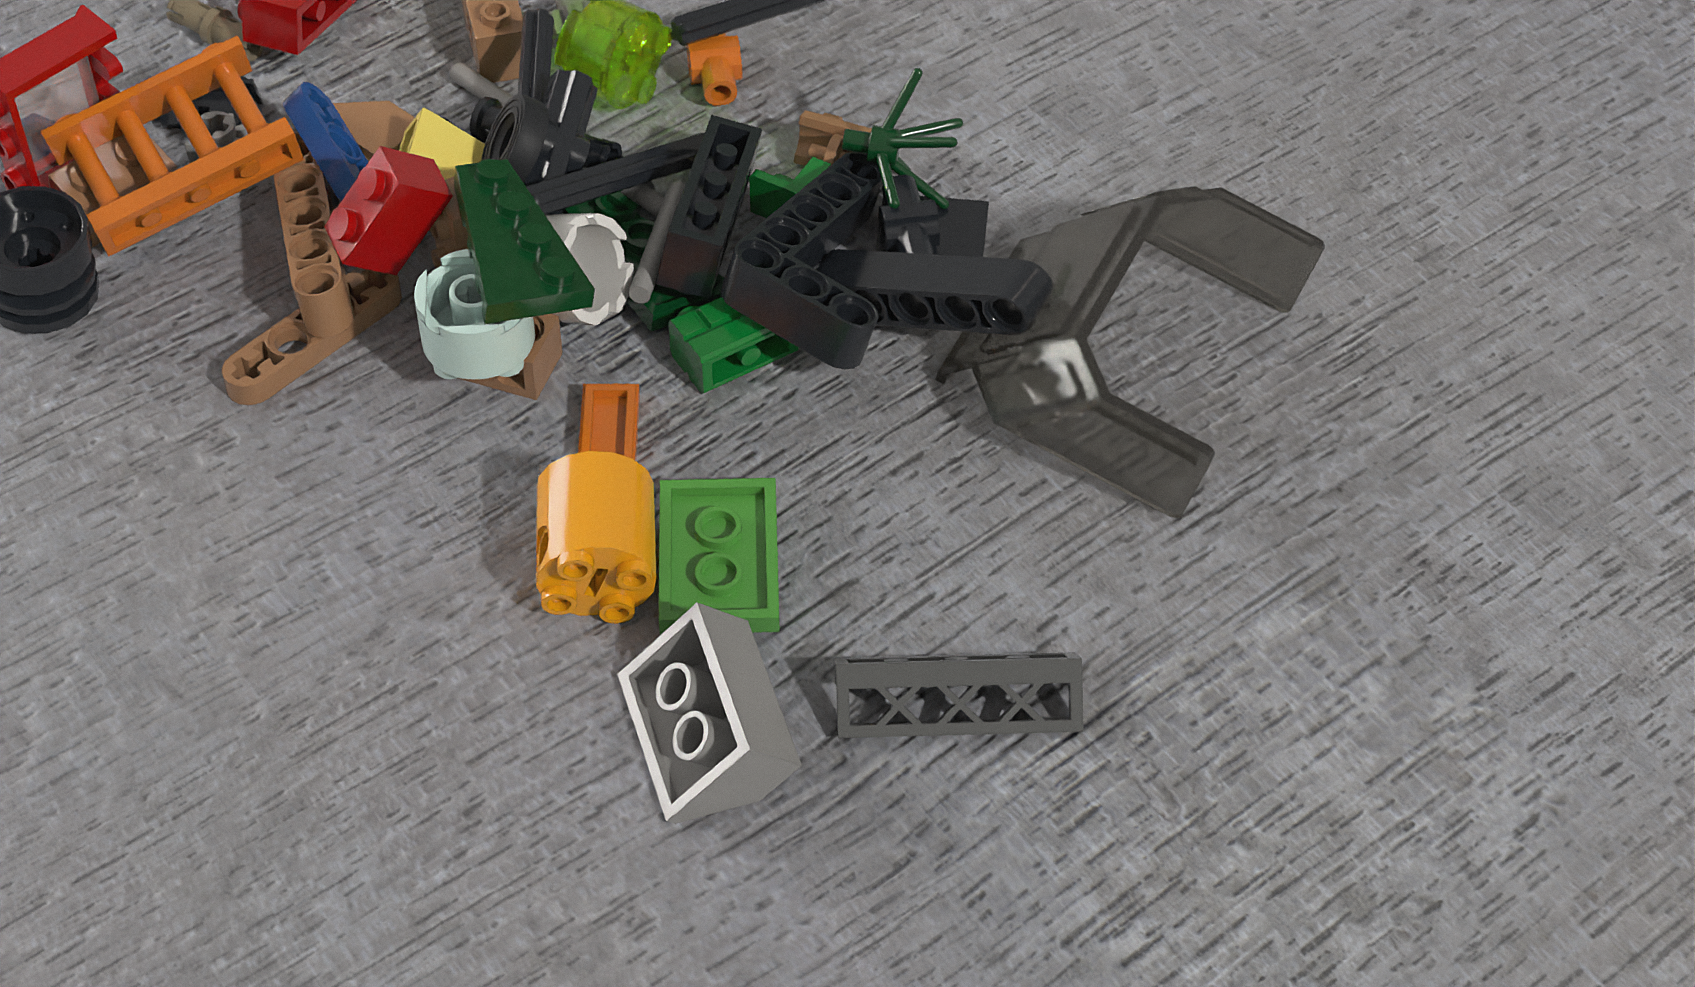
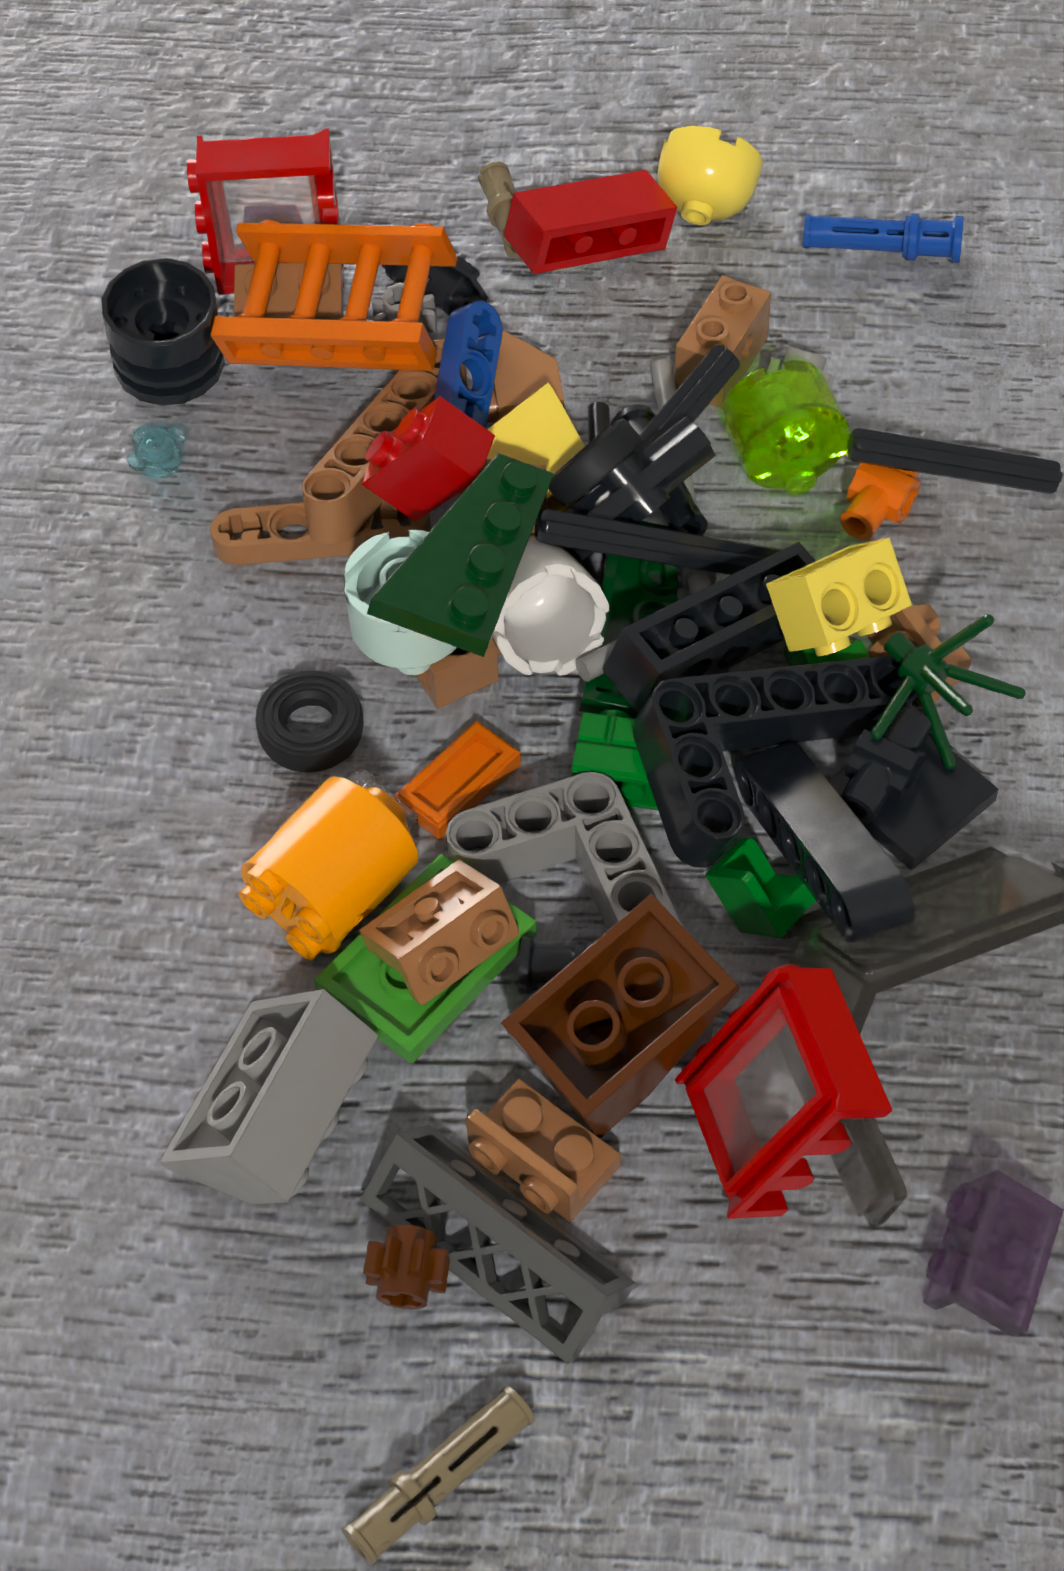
camera: 45 degrees right, 5 degrees up
none -> clear light blue plate [127,426,186,478]
none -> black tyre [255,670,364,772]
none -> dark tan pin [341,1386,535,1565]
none -> medium nougat bracket [359,860,519,1005]
none -> reddish brown gear [363,1225,450,1310]
none -> light grey beam [446,772,713,1056]
none -> medium nougat bracket [466,1078,621,1223]
none -> reddish brown slope [501,894,739,1138]
none -> black bush [518,936,587,994]
none -> red window [675,964,893,1219]
none -> green panel [705,837,816,938]
none -> light yellow brick [766,537,912,656]
none -> clear purple bracket [923,1170,1064,1336]

